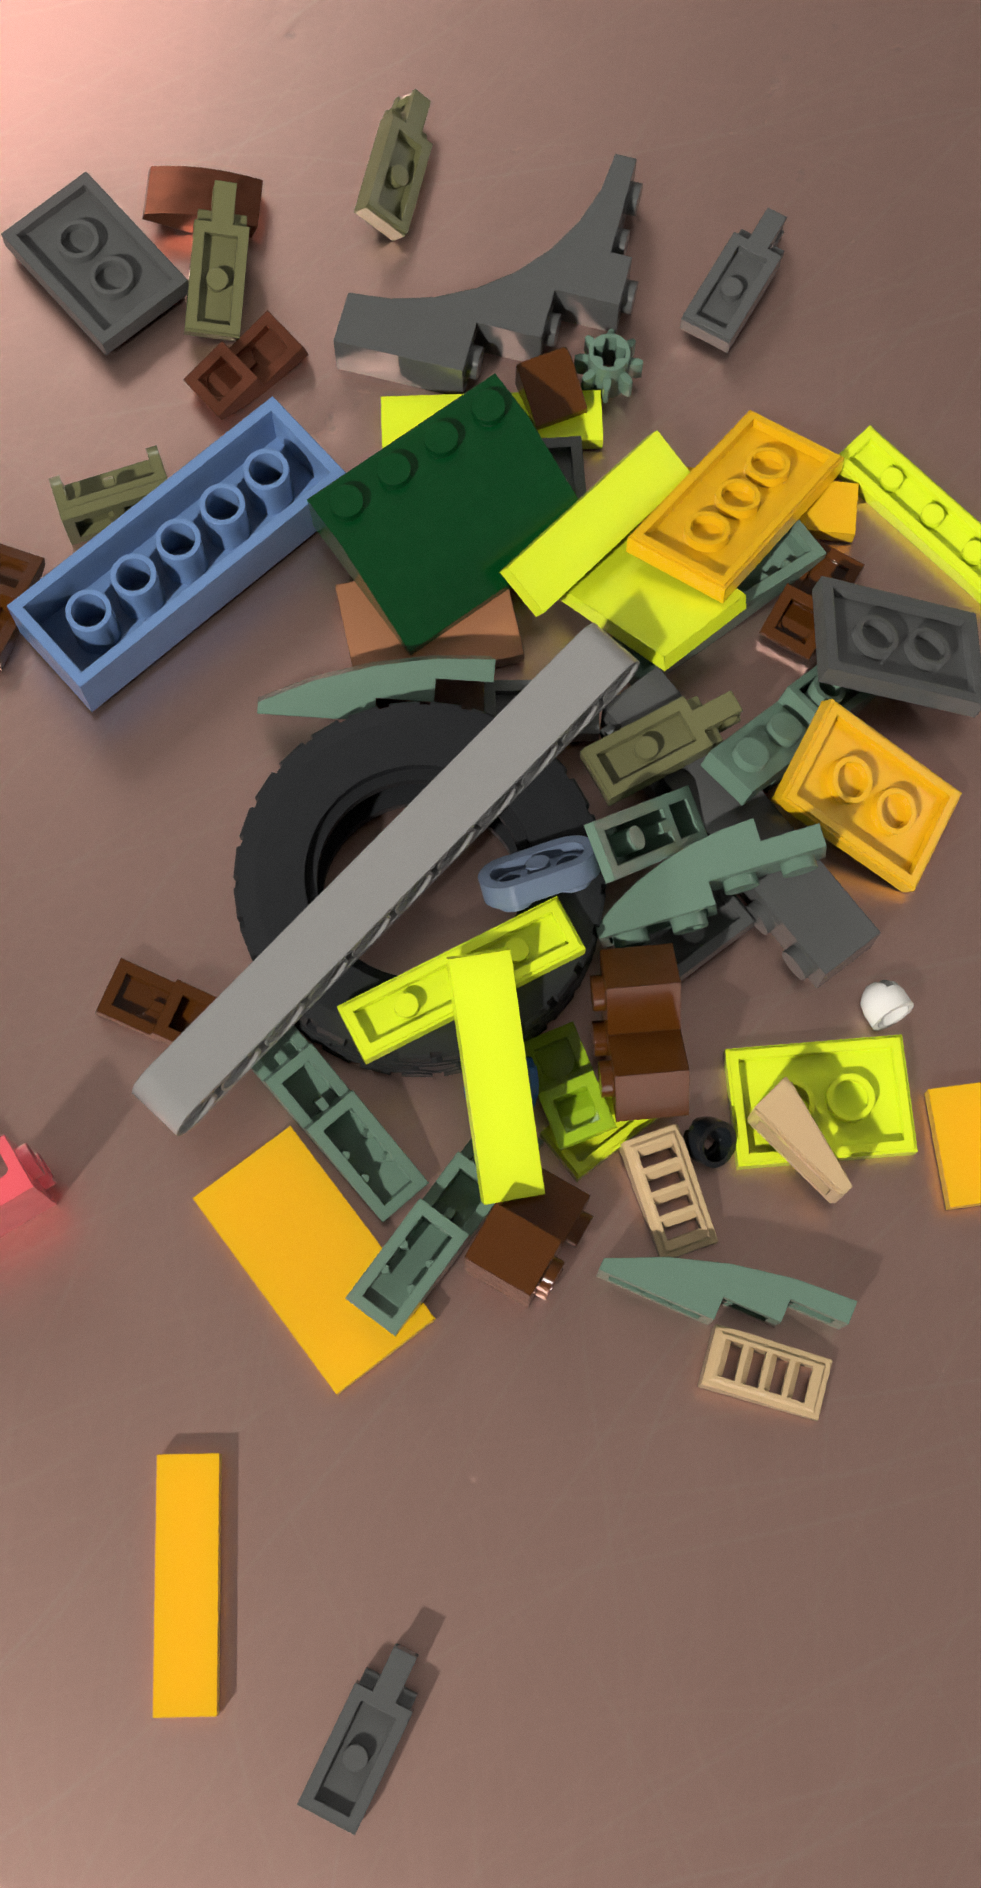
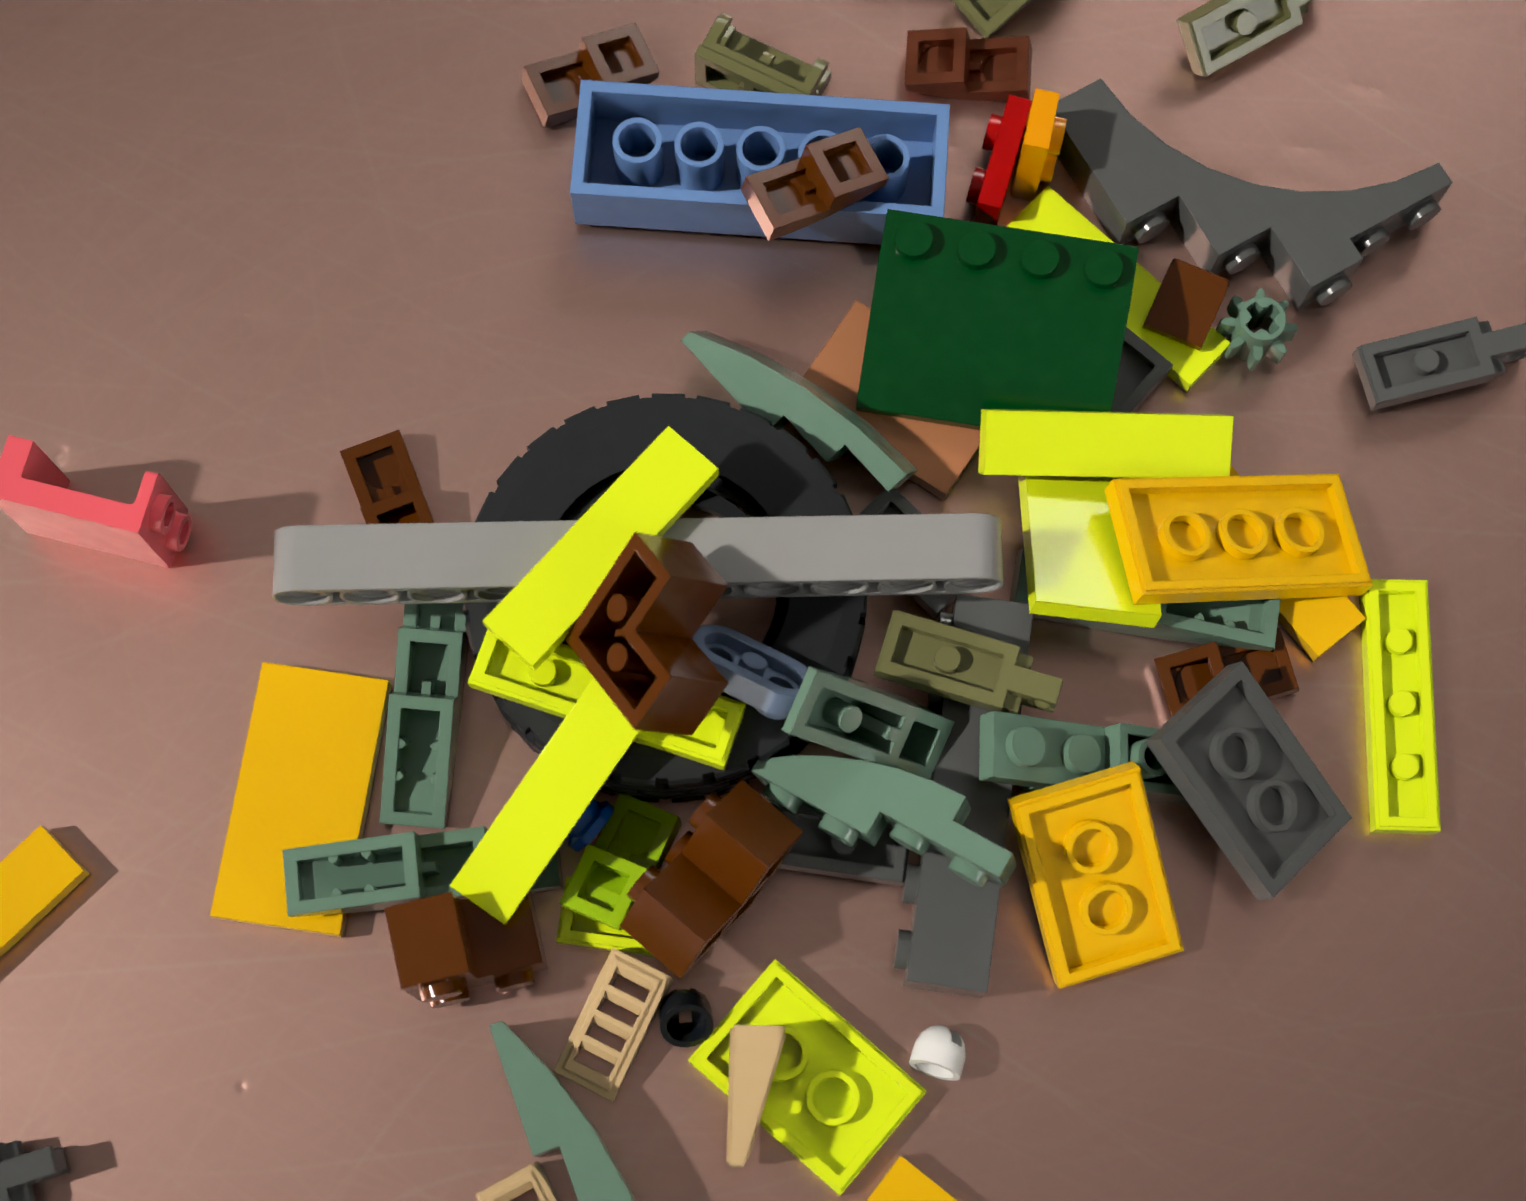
camera: 45 degrees right, 0 degrees up
none -> neon yellow tile [483,426,719,671]
none -> reddish brown brick [565,532,728,735]
none -> reddish brown slope [741,127,889,241]
none -> red plate [966,94,1032,225]
none -> light orange plate [1010,88,1067,202]

